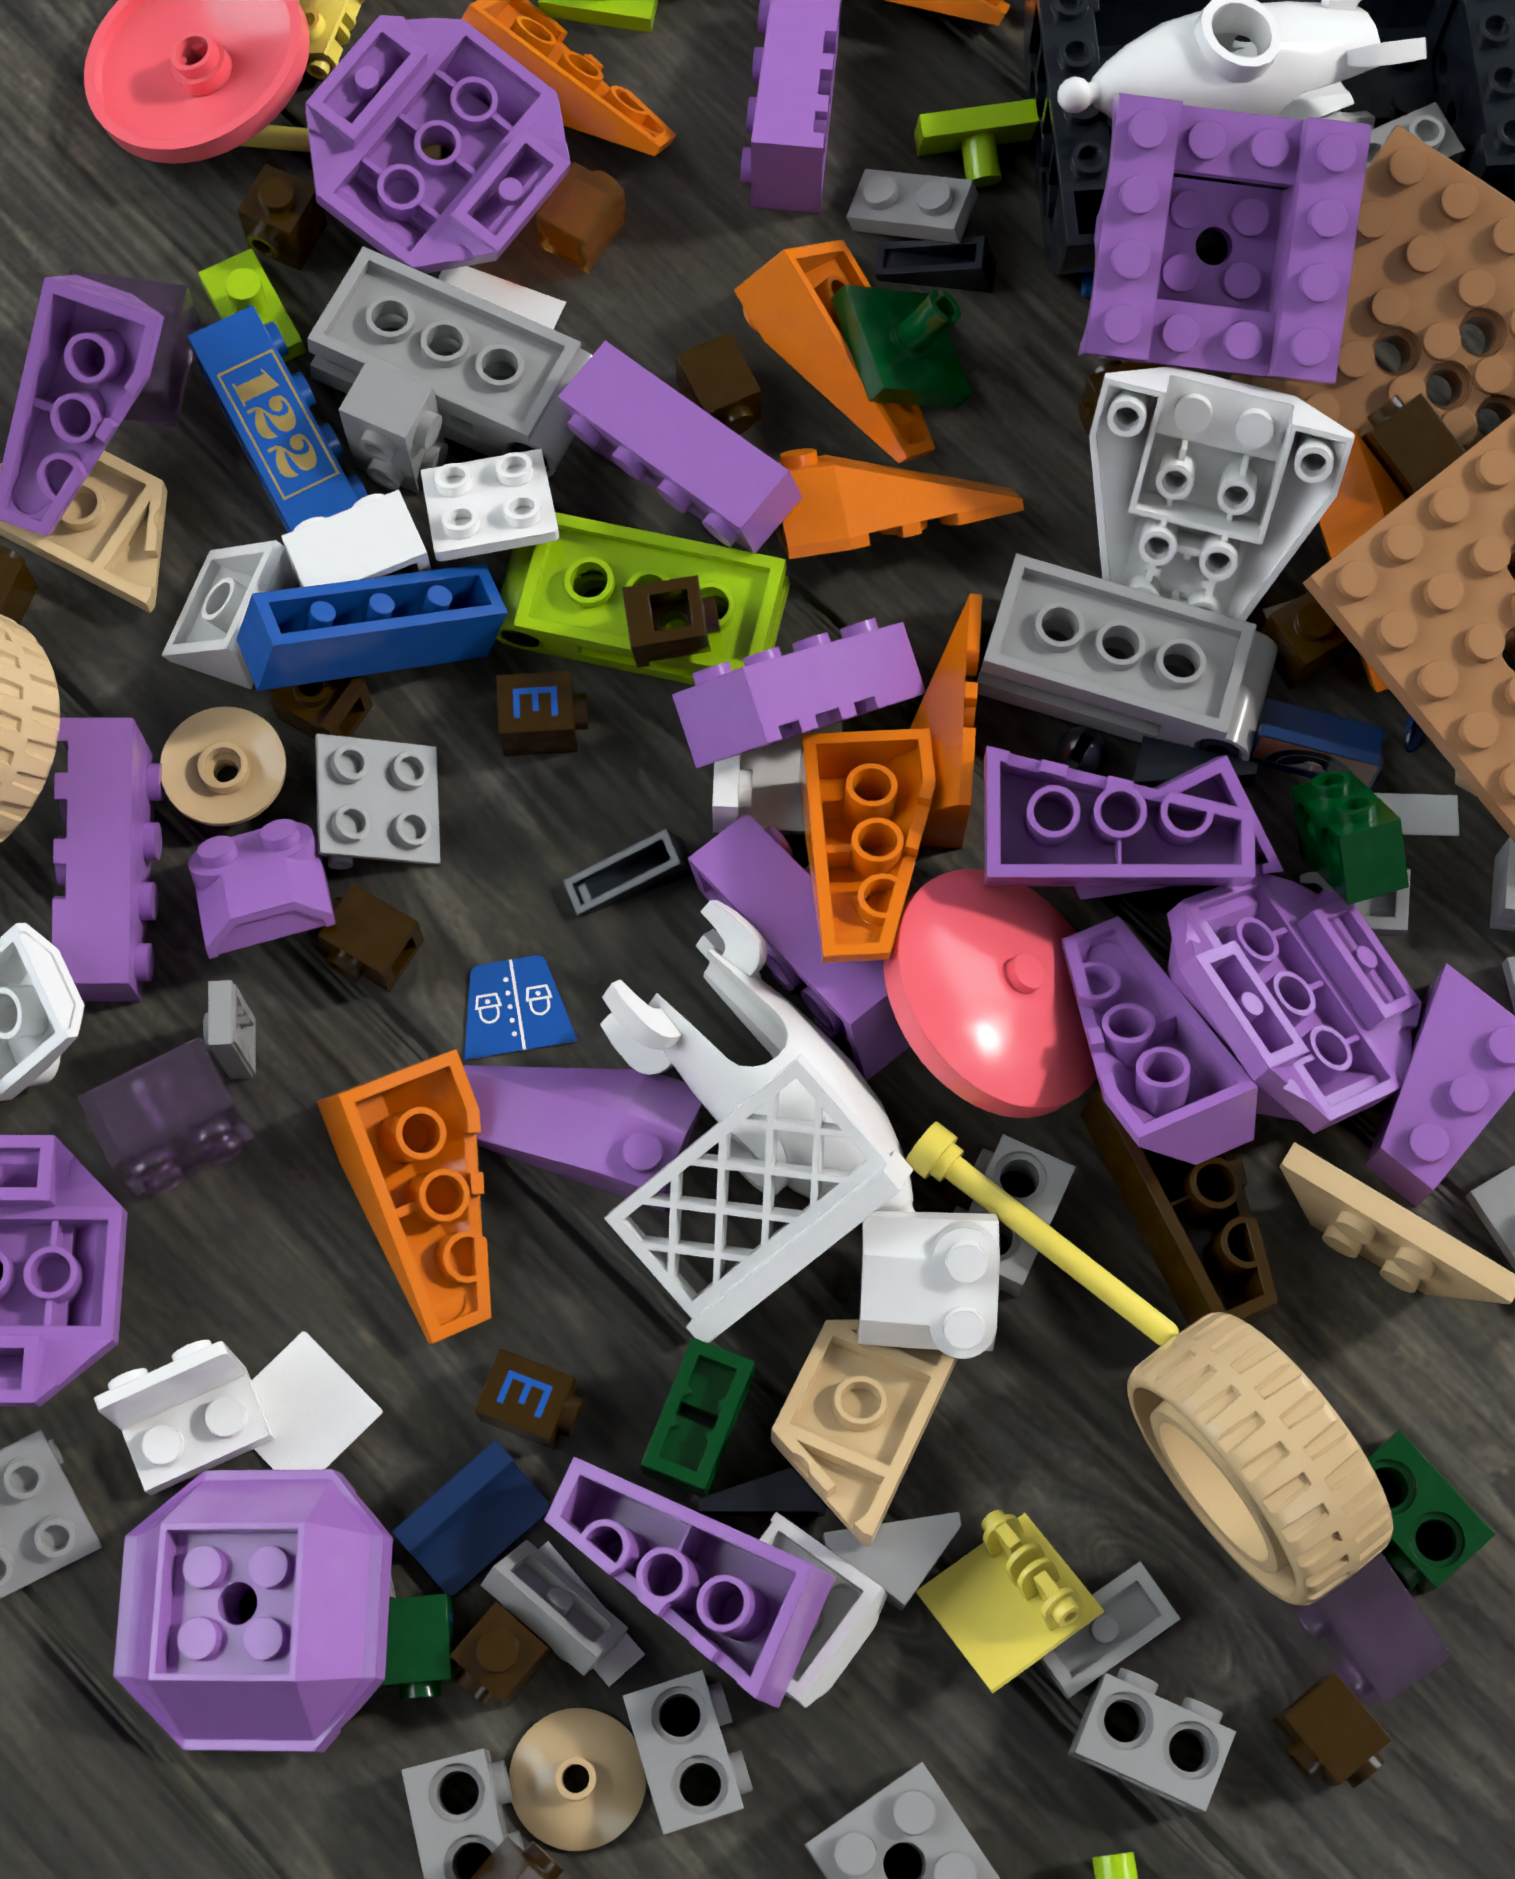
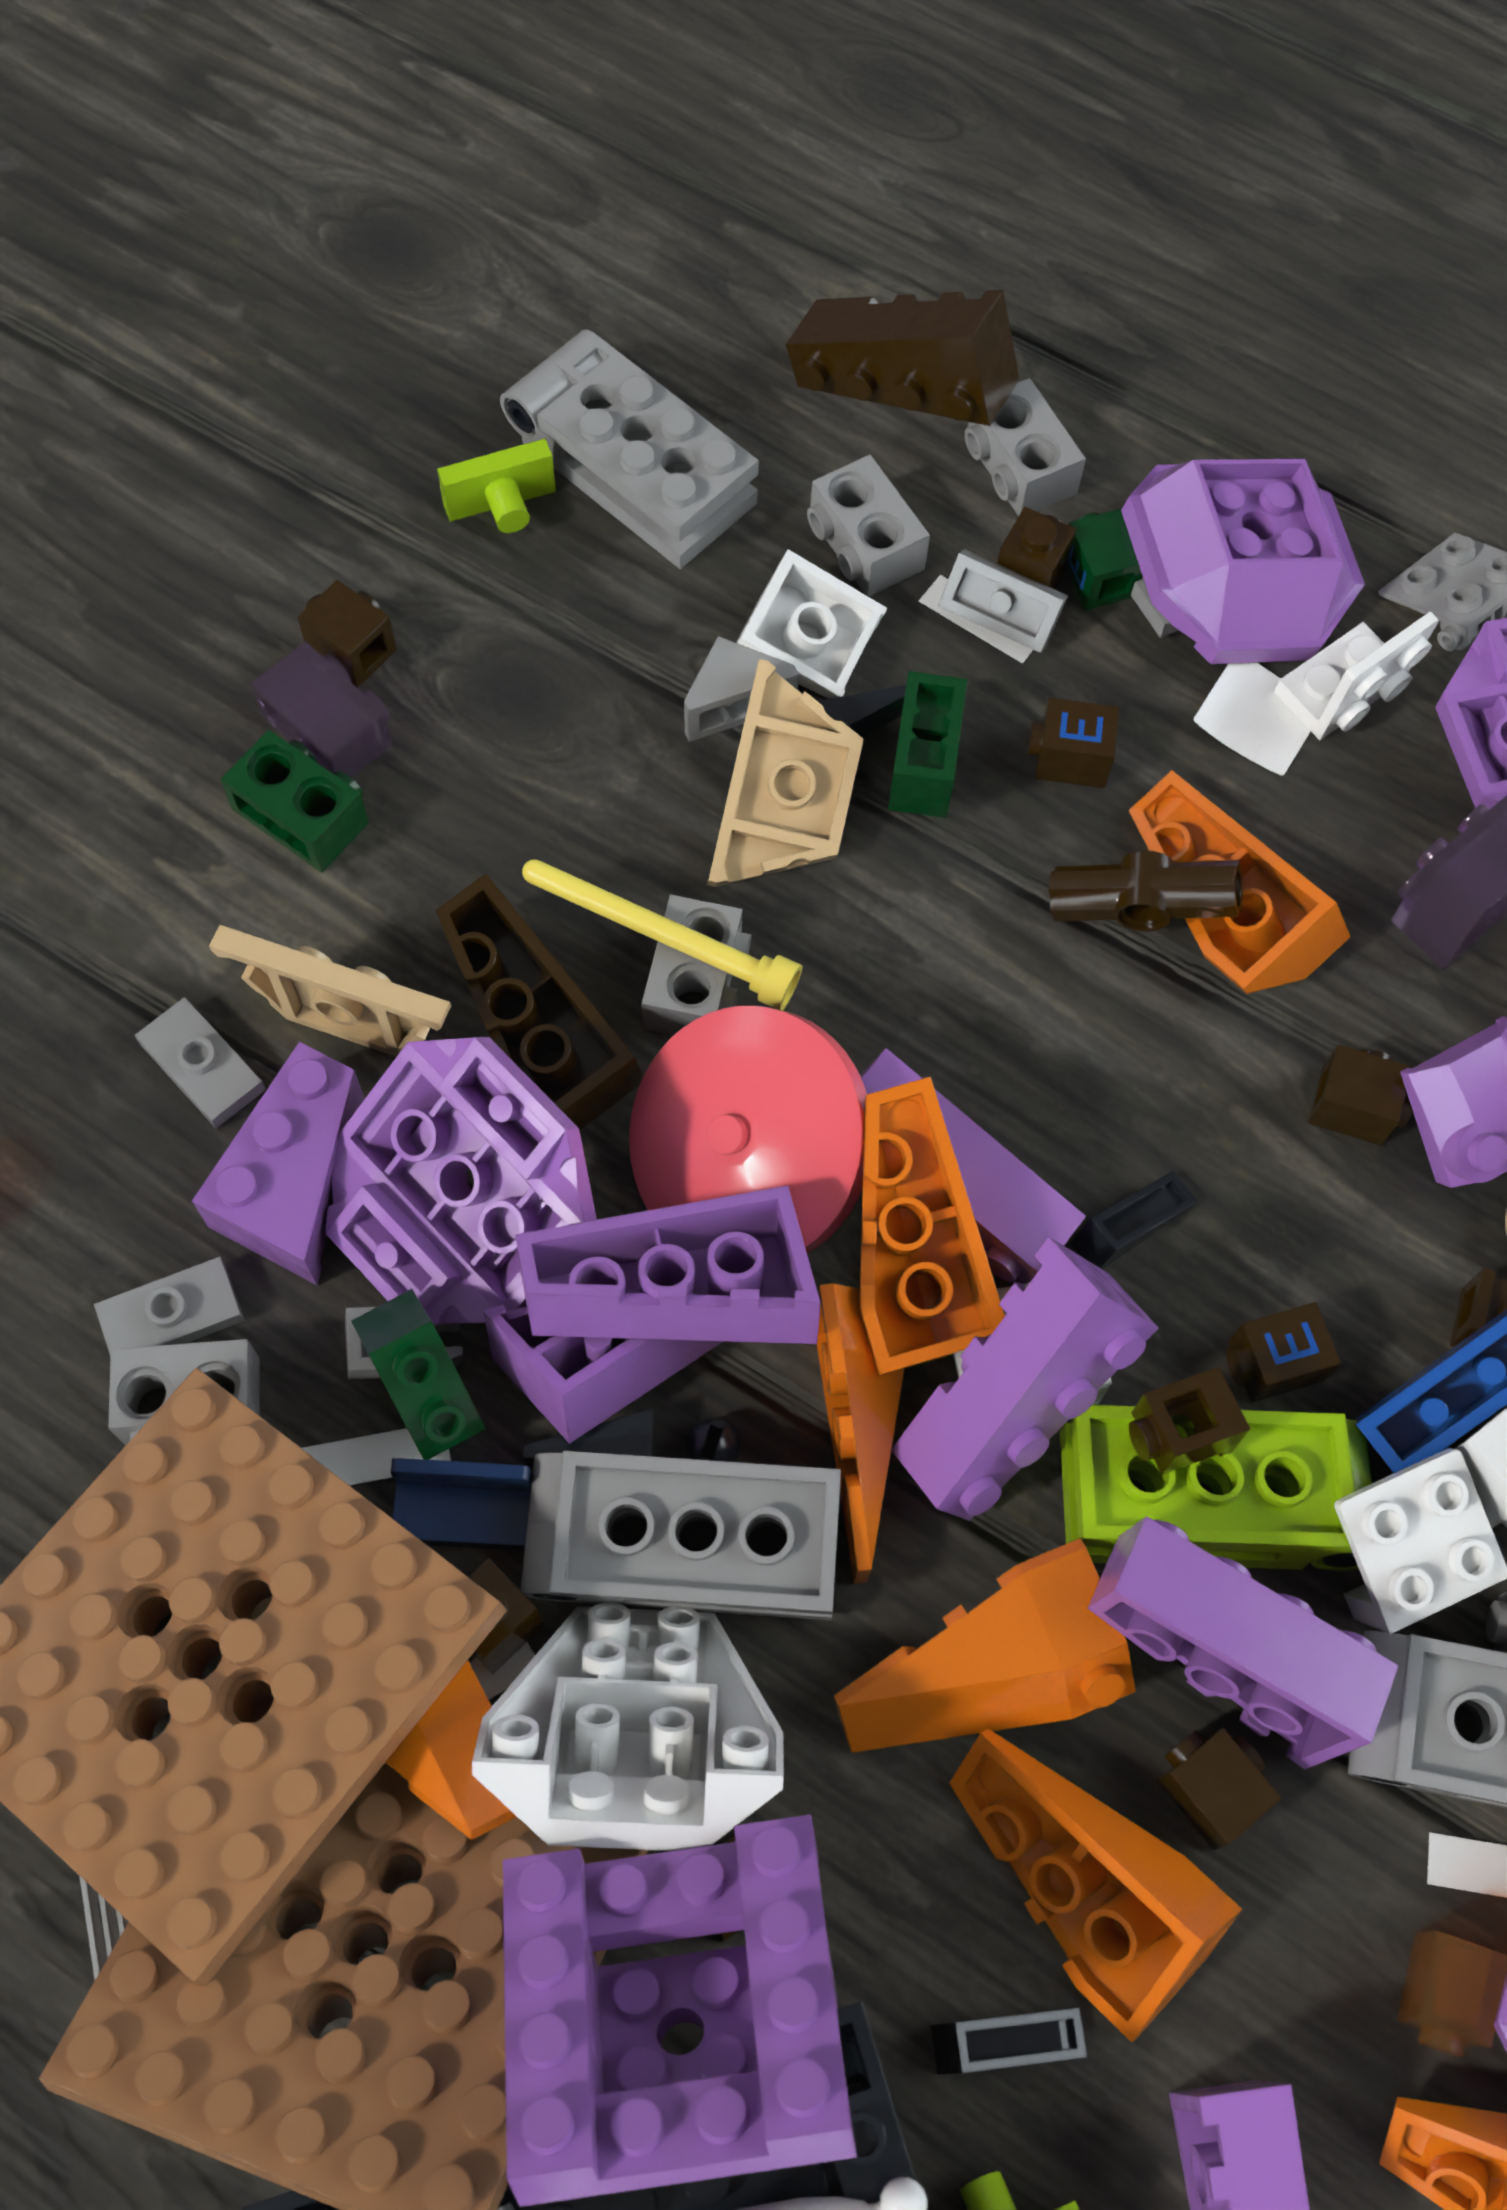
camera: 165 degrees right, 5 degrees down
light grey plate [203,980,256,1079] -> none
light grey hinge [315,733,441,870] -> none
dark blue panel [392,1440,551,1597] -> none
medium lavender wedge [463,1065,704,1212] -> none
blue sticker [464,956,578,1060] -> none
tan dish [509,1708,647,1851] -> none
medium lavender wedge [545,1457,836,1708] -> none
white piece [600,900,915,1212] -> none
white fence [604,1054,913,1343] -> none
dark green tile [831,285,972,408] -> none
light grey plate [846,169,978,243] -> none
white slope [857,1211,1000,1359] -> none
light yellow hinge [916,1510,1104,1694] -> none
light grey plate [1040,1561,1181,1699] -> none
medium lavender wedge [1062,916,1258,1165] -> none
light grey brick [1068,1668,1236,1813] -> none
tan tyre [1127,1312,1393,1605] -> none
dark brown brick [1361,393,1466,497] -> none
none -> dark brown piece [1048,850,1243,932]

